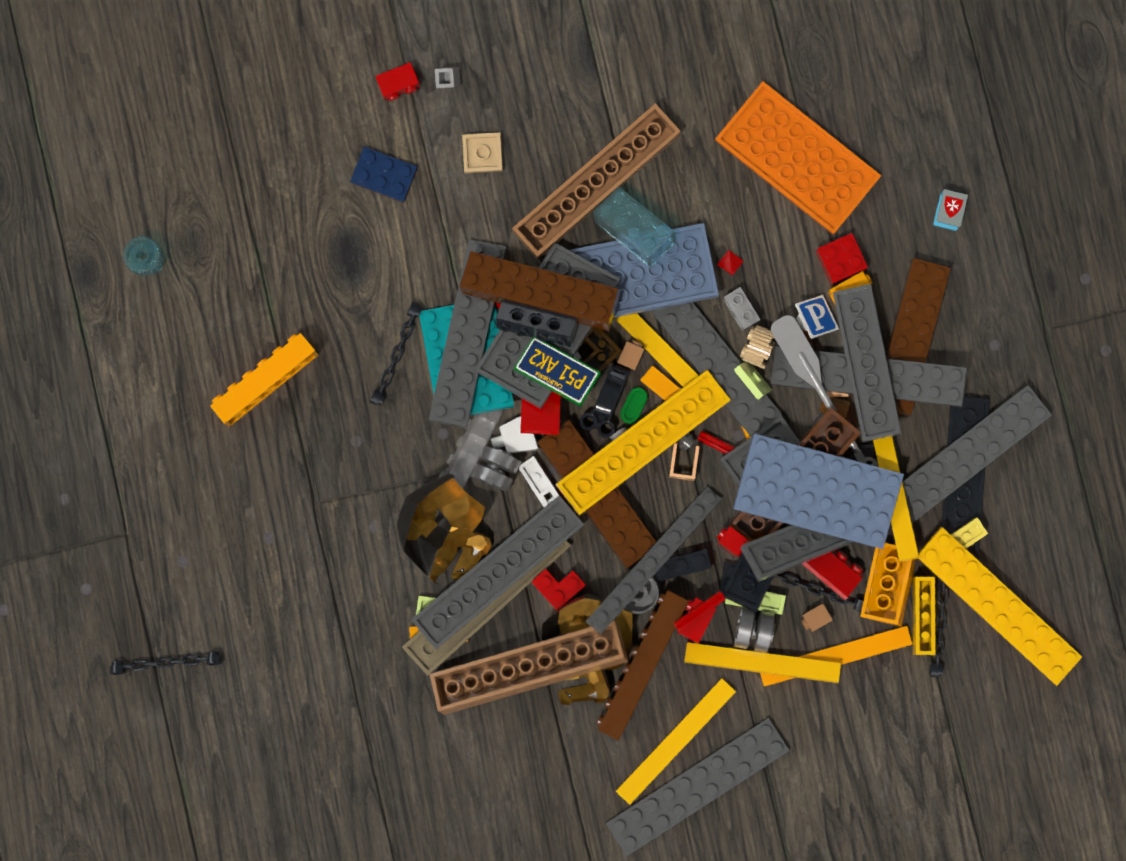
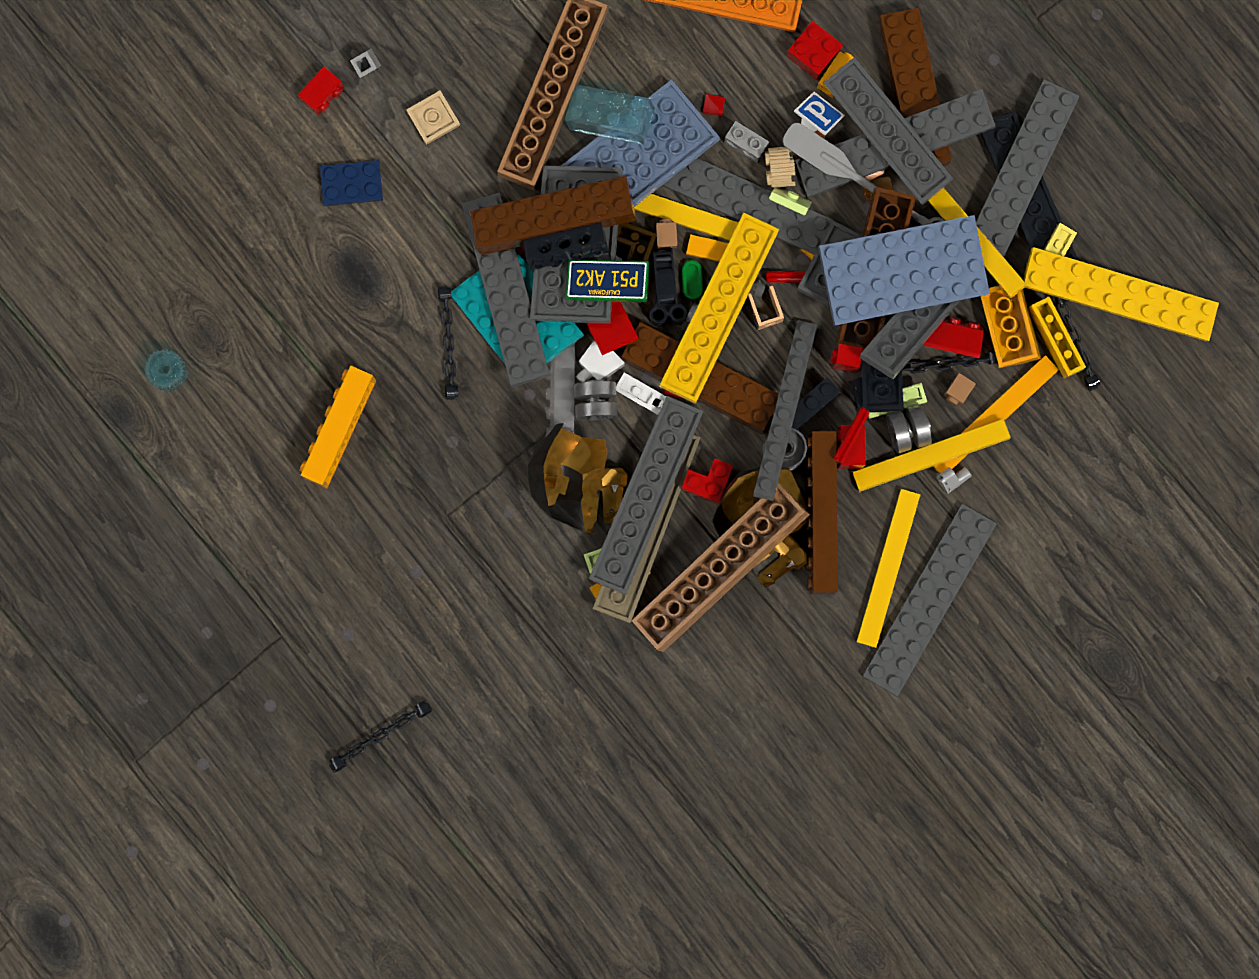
camera: 30 degrees left, 0 degrees up
none -> light grey piece [936,467,972,494]

